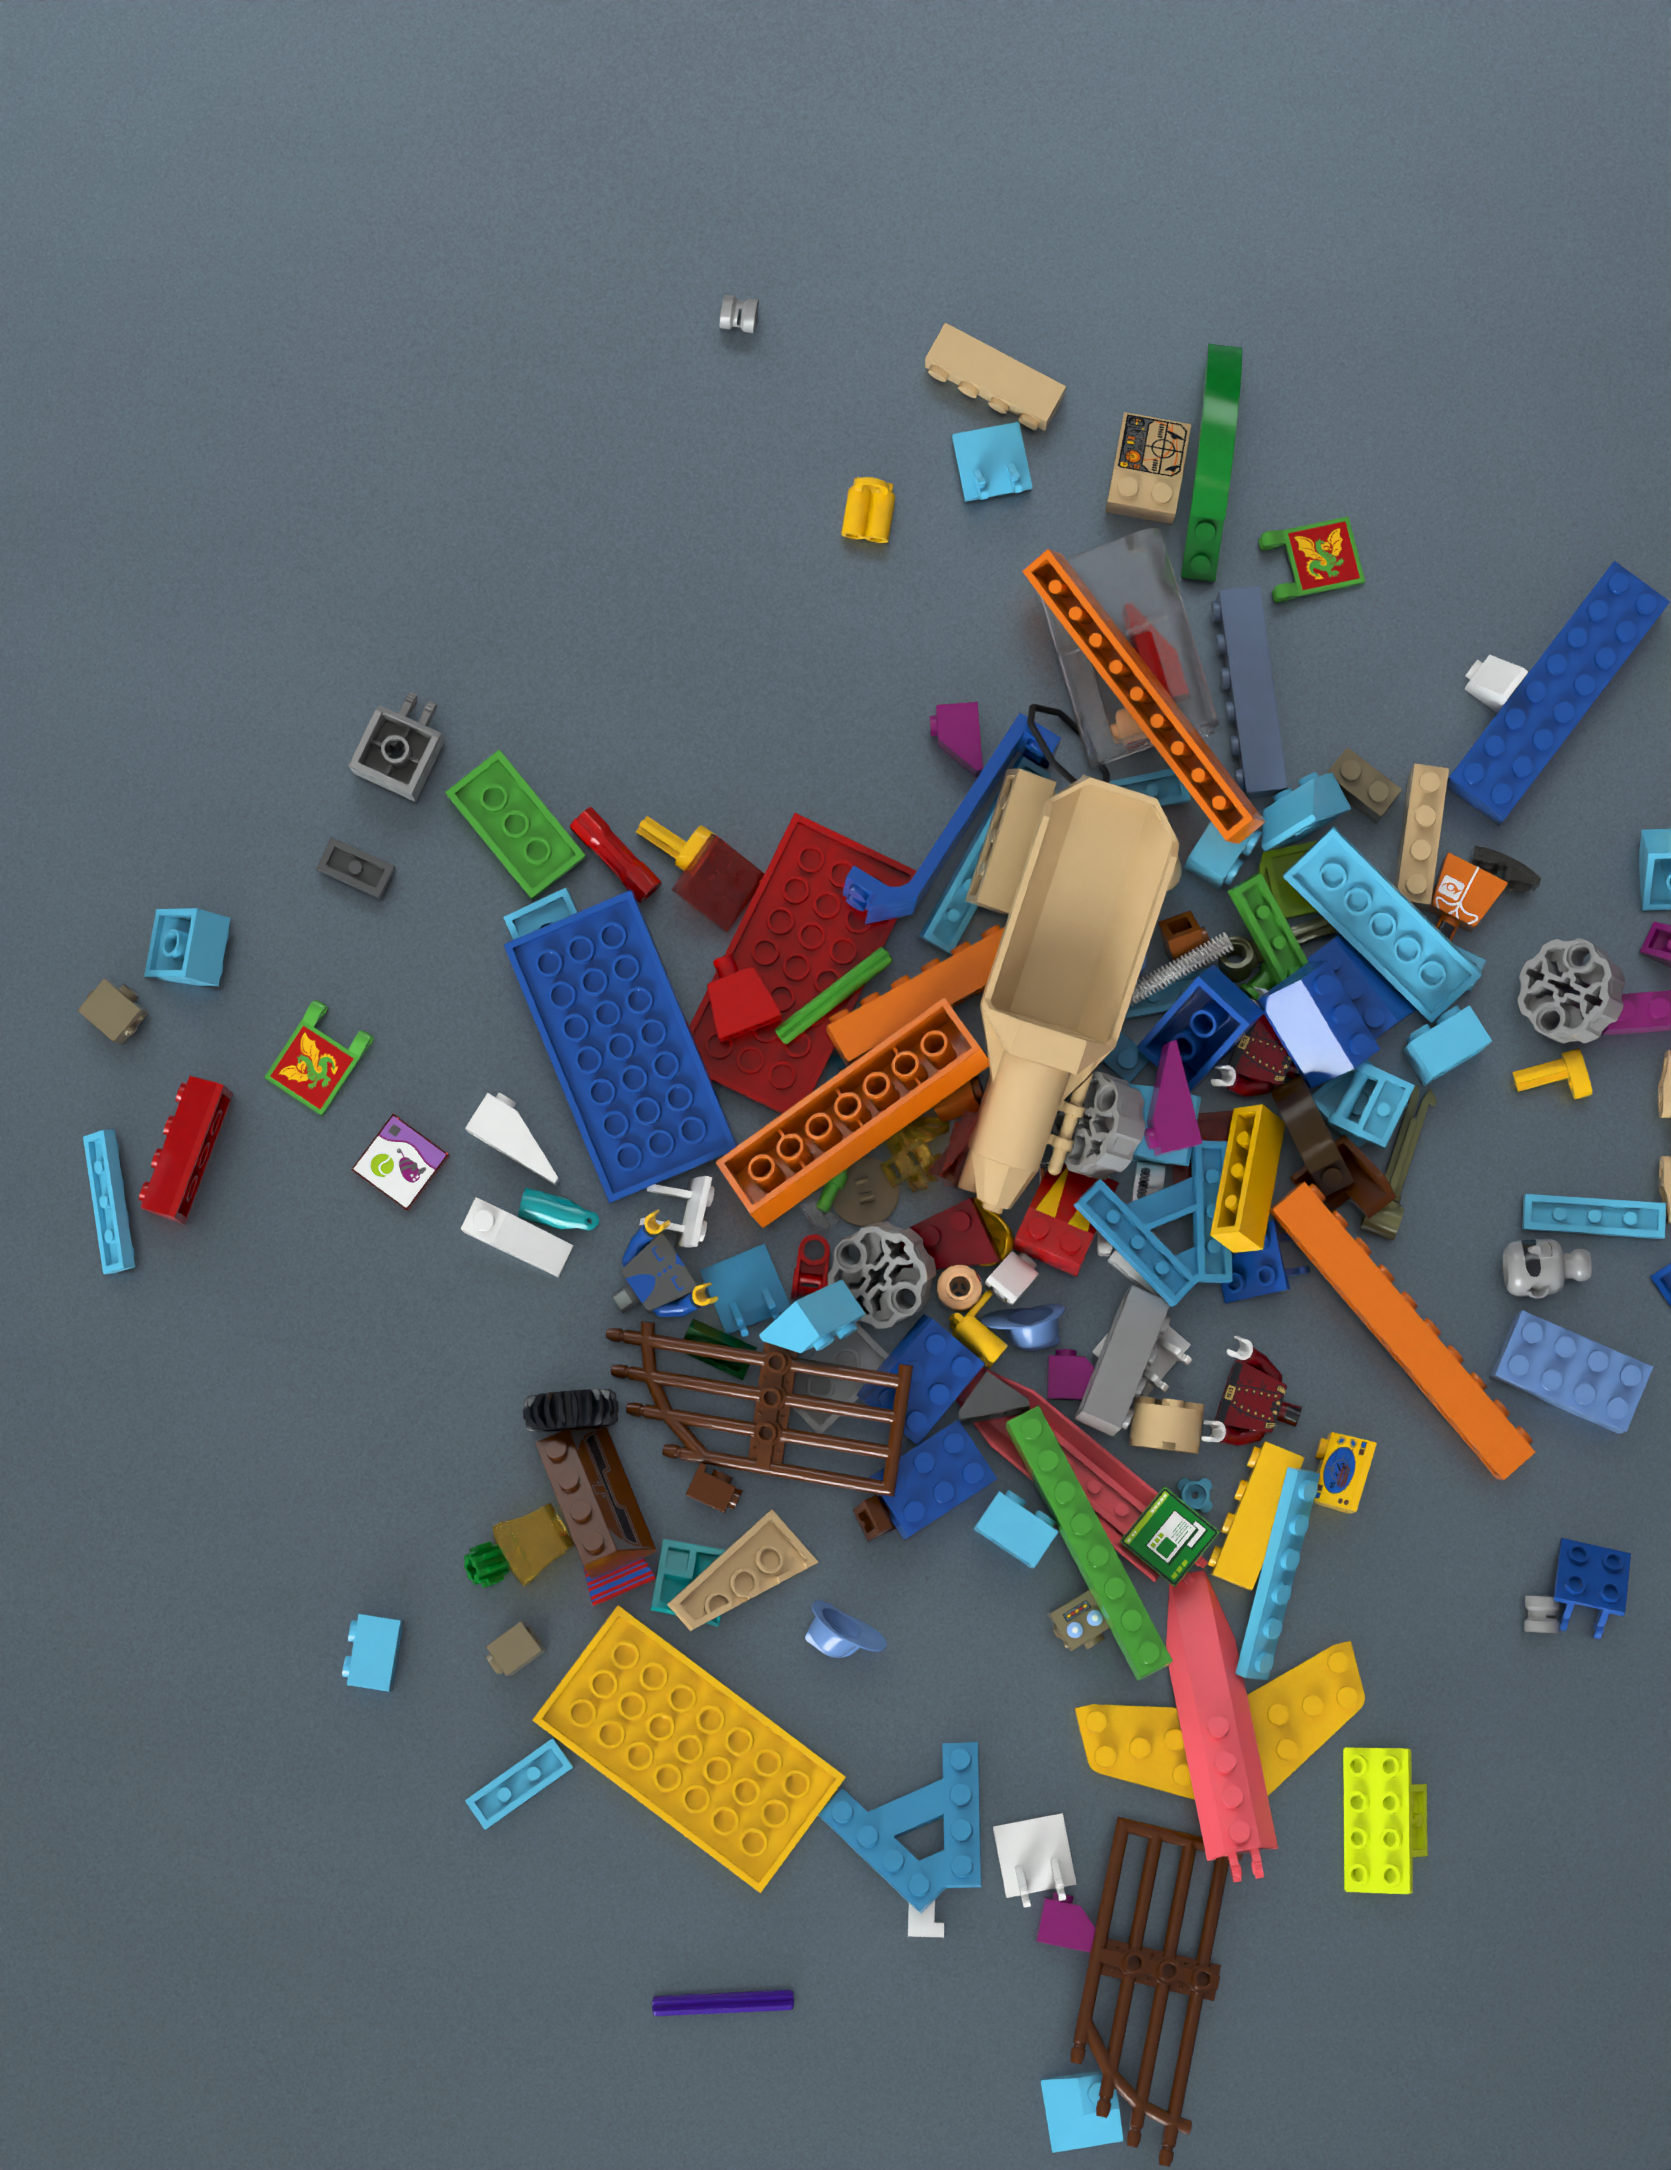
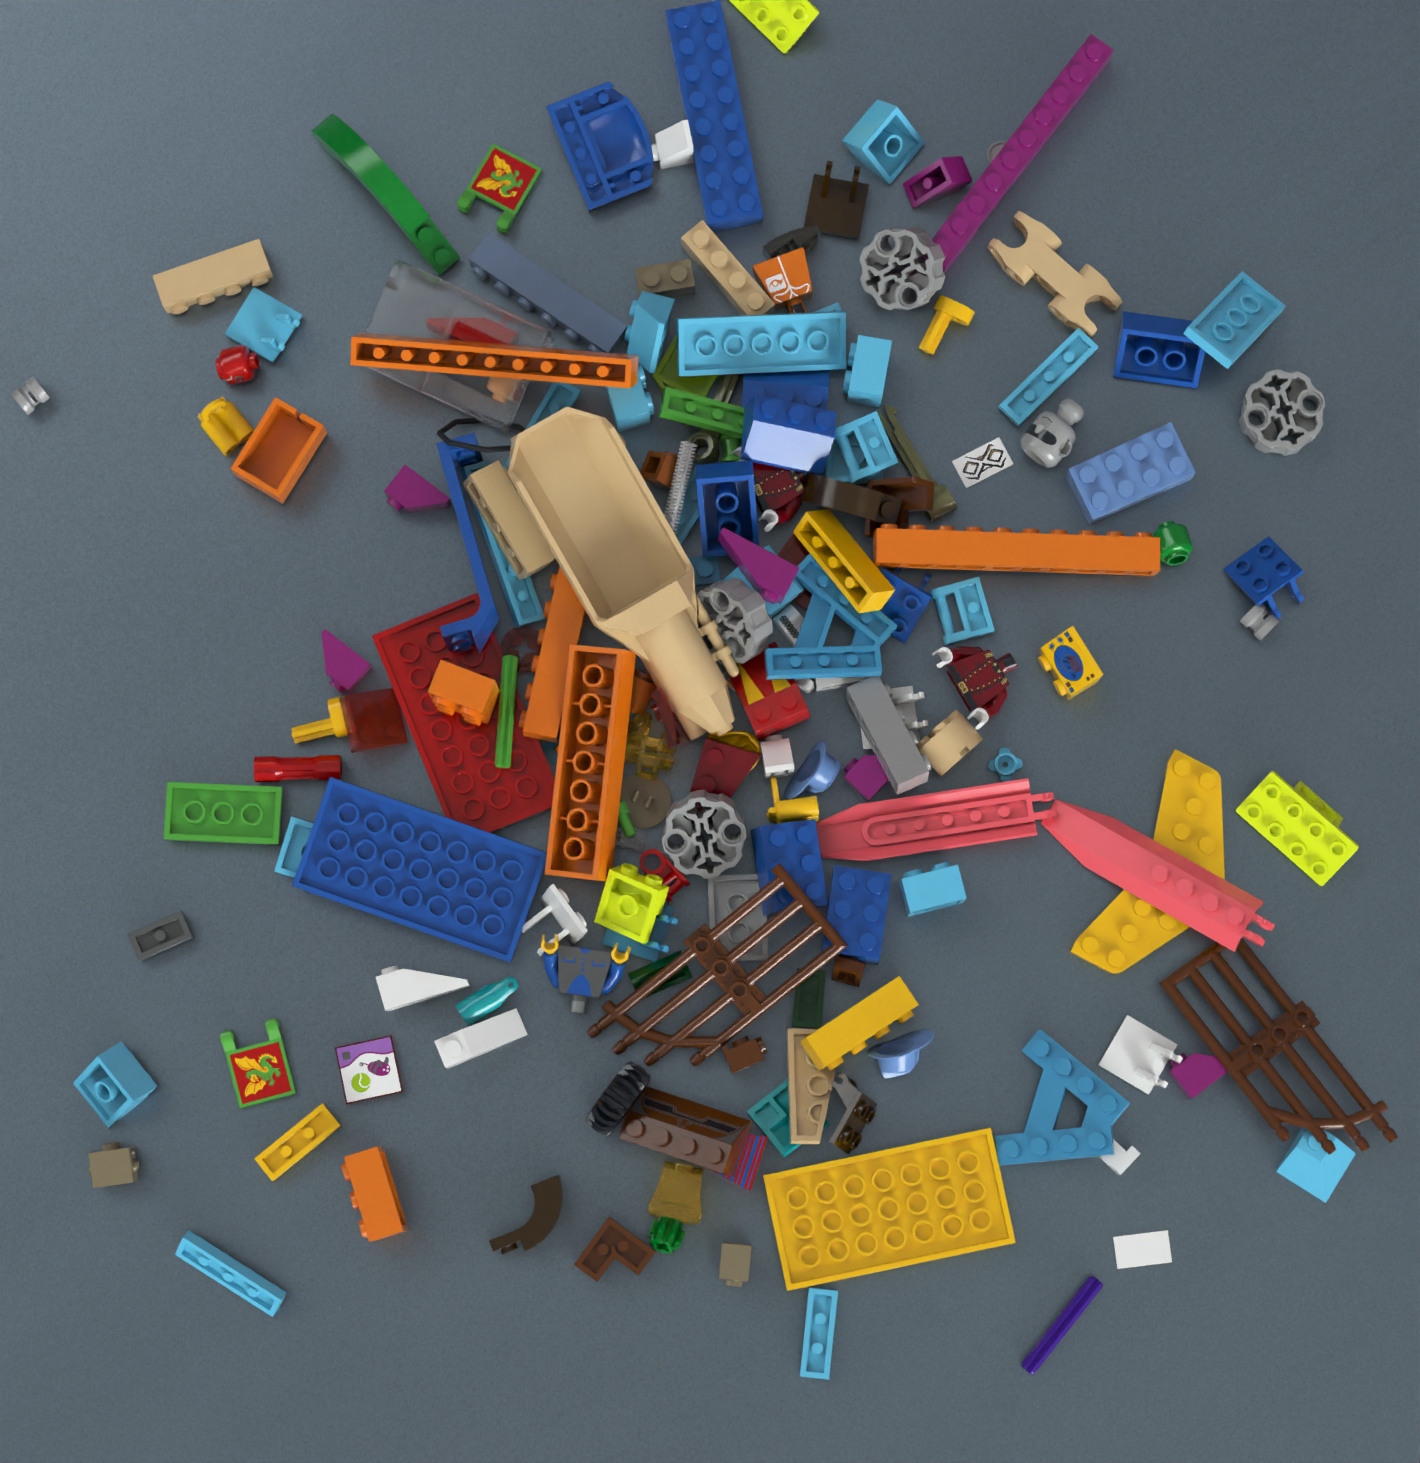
camera: 50 degrees left, 0 degrees up
red slope [139,1076,234,1225] -> none
medium azure brick [342,1614,404,1692] -> none
light grey hinge [349,692,445,802] -> none
red torso [707,954,782,1044] -> none
medium azure slope [759,1279,865,1353] -> none
light nougat head [936,1265,982,1312] -> none
dark grey slope [958,1371,1030,1425] -> none
bright green brick [1005,1406,1173,1681] -> none
dark tan head [1048,1589,1109,1651] -> none
tan slope [1105,412,1191,525] -> none
tile [1119,1486,1220,1587] -> none
yellow brick [1207,1441,1305,1591] -> none
medium azure plate [1235,1467,1320,1680] -> none
none -> red head [215,345,260,384]
none -> orange piece [230,397,328,504]
none -> yellow plate [254,1103,341,1181]
none -> magenta slope [321,629,372,694]
none -> orange piece [341,1146,408,1242]
none -> orange piece [428,660,500,726]
none -> dark brown arch [489,1175,563,1254]
none -> clear red gear [500,626,542,672]
none -> blue slope [546,81,653,211]
none -> reddish brown panel [574,1216,656,1282]
none -> neon yellow plate [594,863,669,944]
none -> dark green plate [792,968,826,1029]
none -> yellow brick [800,976,919,1071]
none -> dark brown plate [803,161,869,239]
none -> dark brown plate [829,1072,877,1154]
none -> medium azure plate [929,577,995,646]
none -> white sticker [952,437,1013,488]
none -> white sticker [1113,1230,1172,1269]
none -> green head [1152,521,1193,565]

